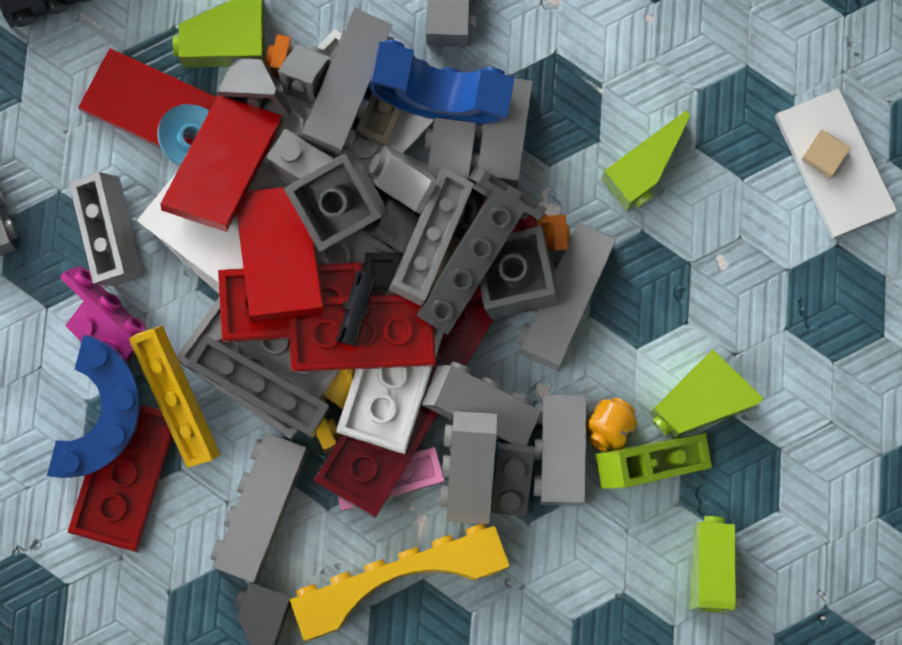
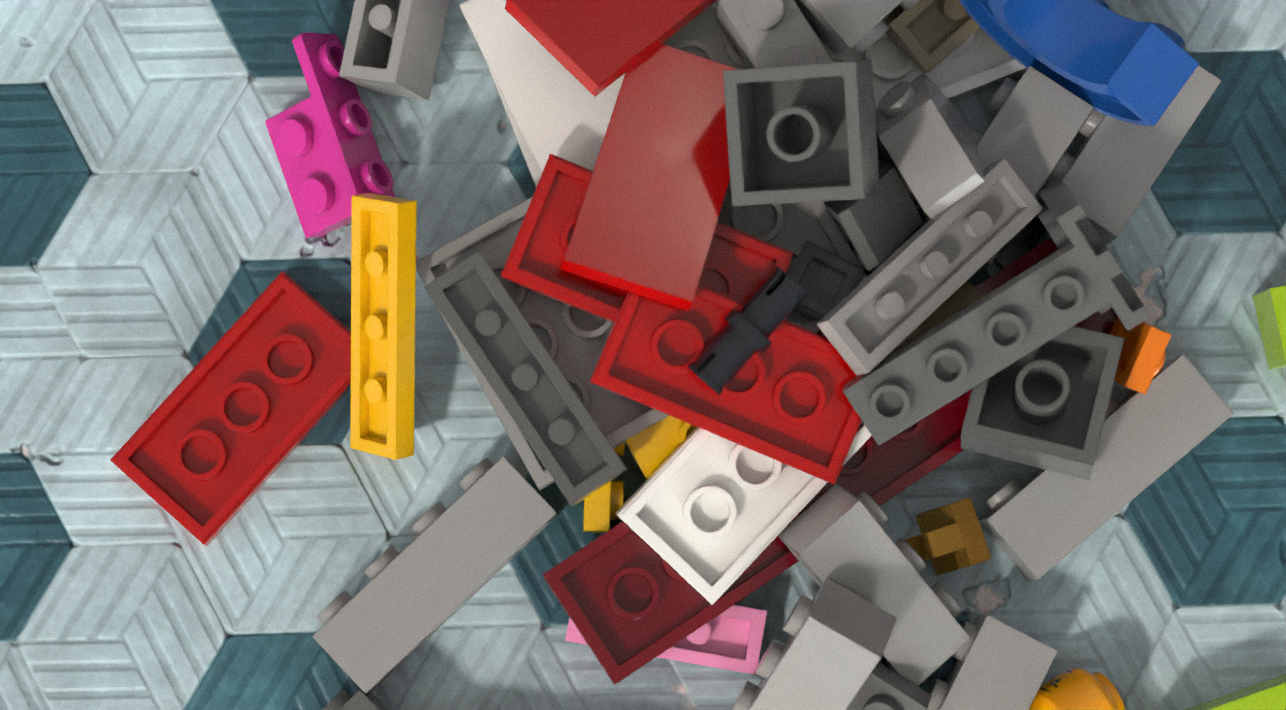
camera: 25 degrees right, 5 degrees up
blue brick [47,334,142,478] -> none
none -> pearl gold tile [905,497,992,576]

